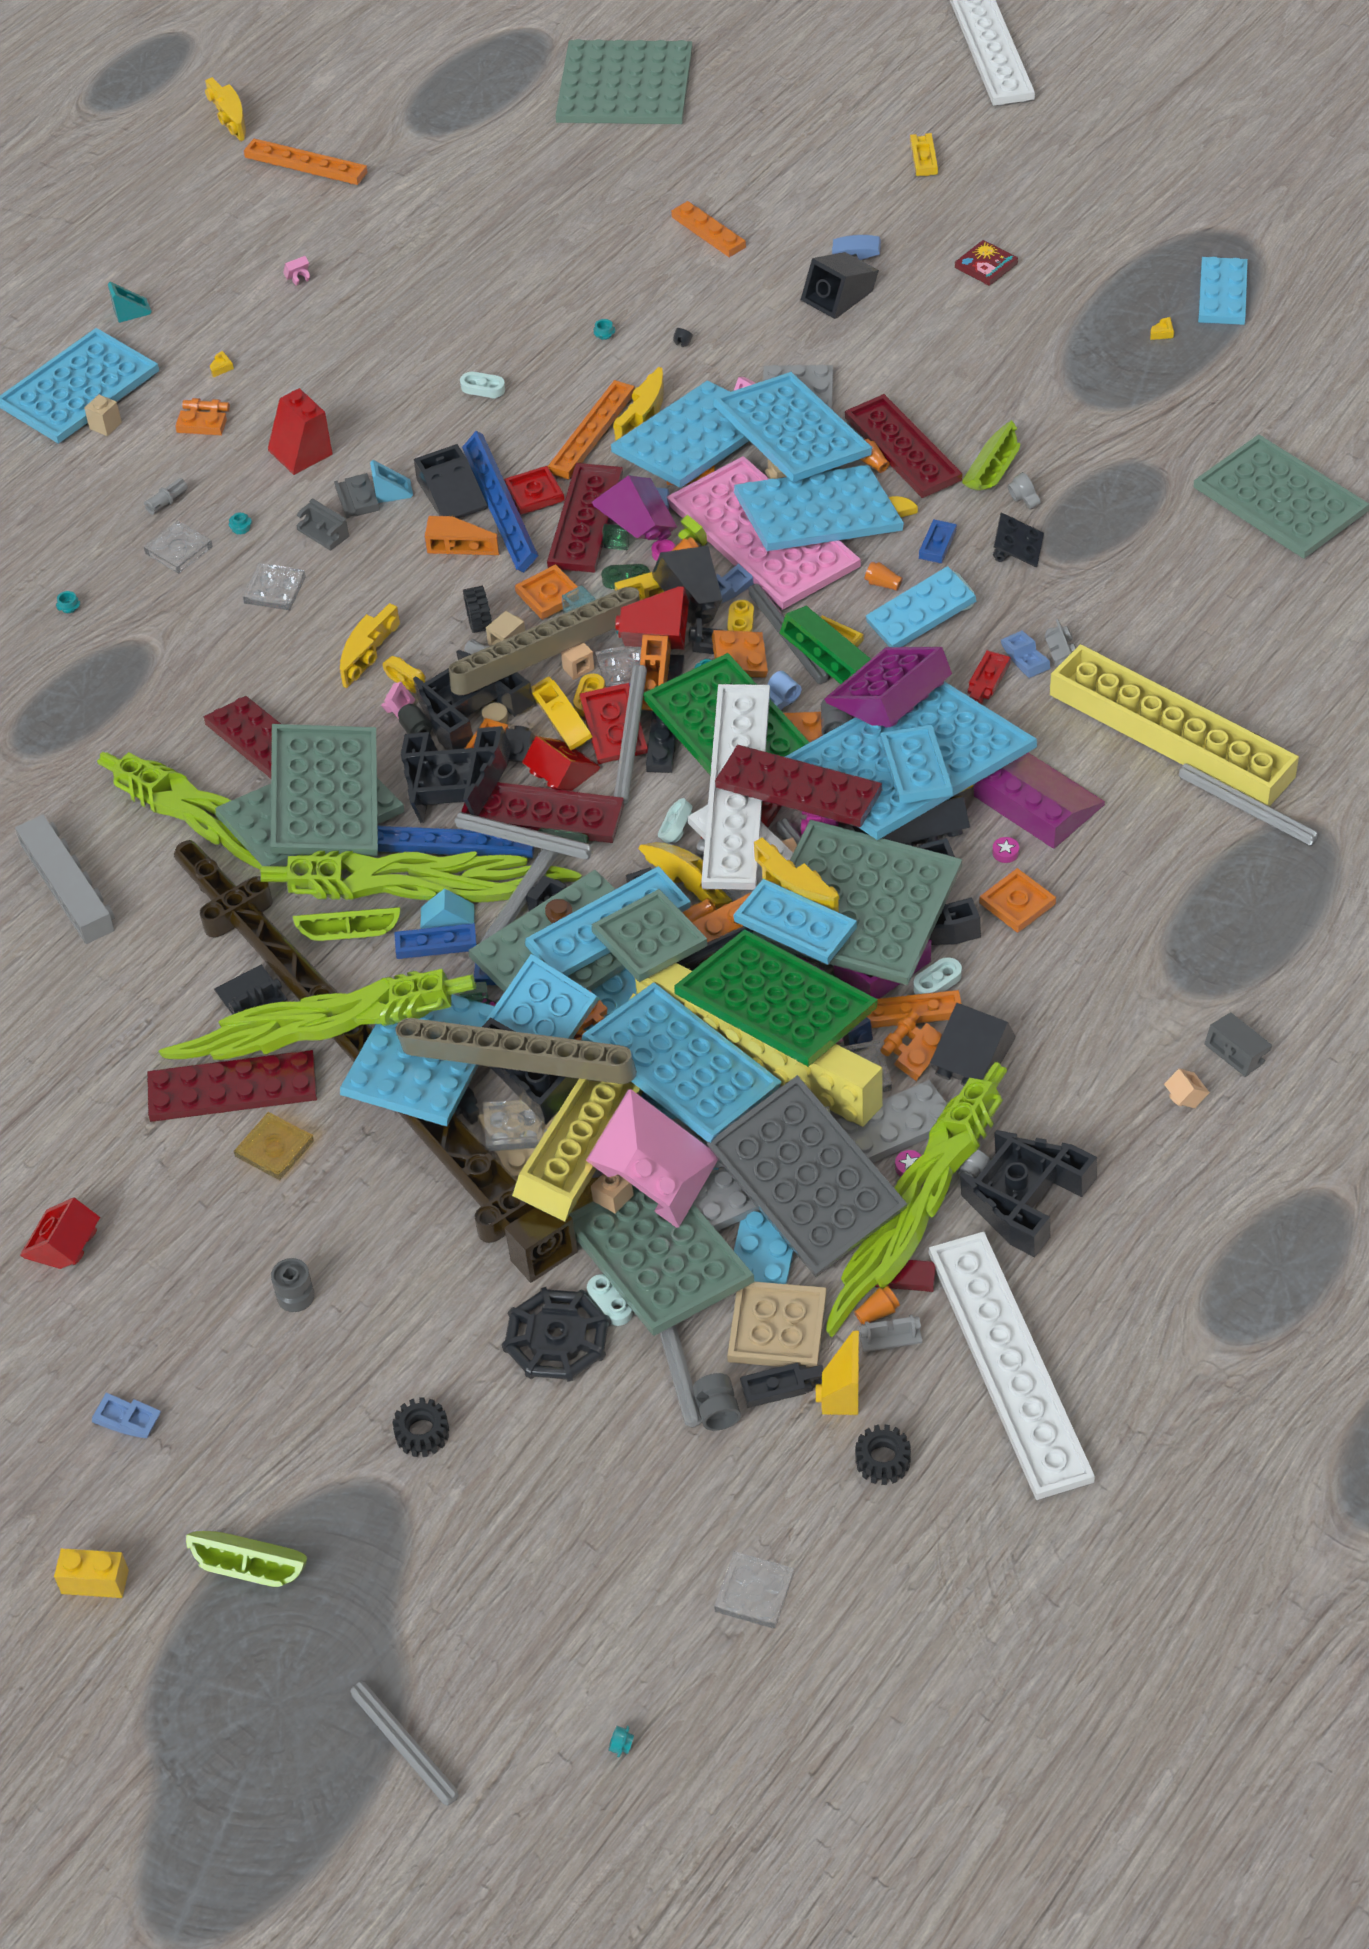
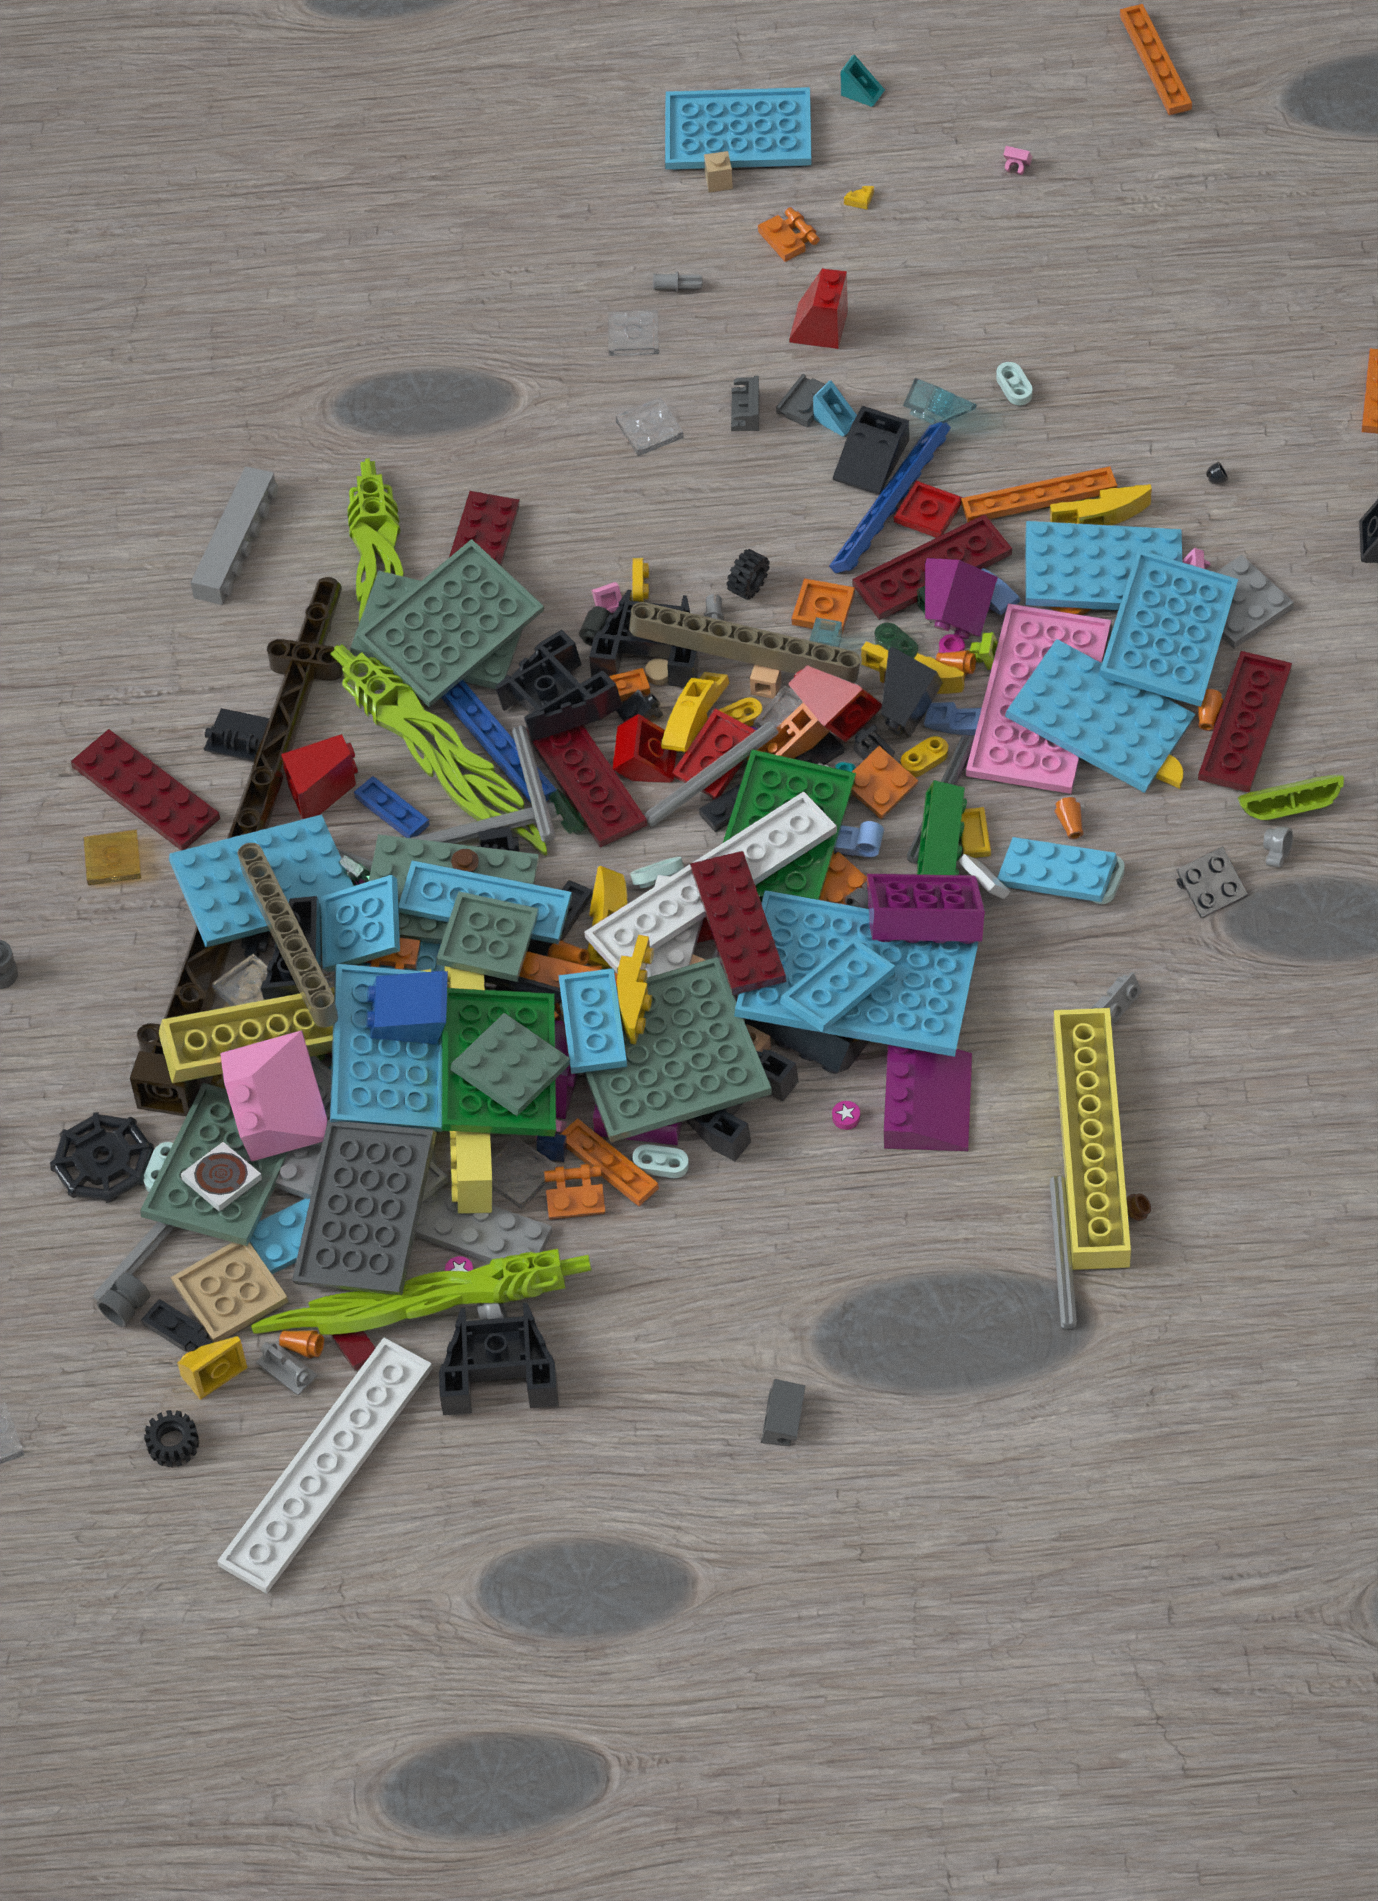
camera: 50 degrees right, 5 degrees up
teal plate [56,591,80,613] -> none
lime piece [158,969,476,1060] -> none
teal plate [228,512,252,534] -> none
lime brick [293,907,400,941] -> none
yellow slope [340,603,400,688] -> none
medium azure slope [420,888,475,929] -> none
orange slope [425,516,499,555] -> none
tan brick [486,611,525,646] -> none
teal plate [593,319,616,340] -> none
blue plate [919,519,957,564] -> none
black slope [930,1003,1016,1086] -> none
red hinge [967,650,1011,705] -> none
orange plate [979,868,1056,933] -> none
medium blue slope [1001,631,1051,678] -> none
light nougat plate [1164,1069,1210,1108] -> none
none -> tile [181,1142,262,1212]
none -> red slope [281,734,358,819]
none -> blue slope [366,971,448,1045]
none -> sand green plate [451,1013,570,1116]
none -> clear light blue slope [903,378,977,424]
none -> white tile [959,854,1011,899]

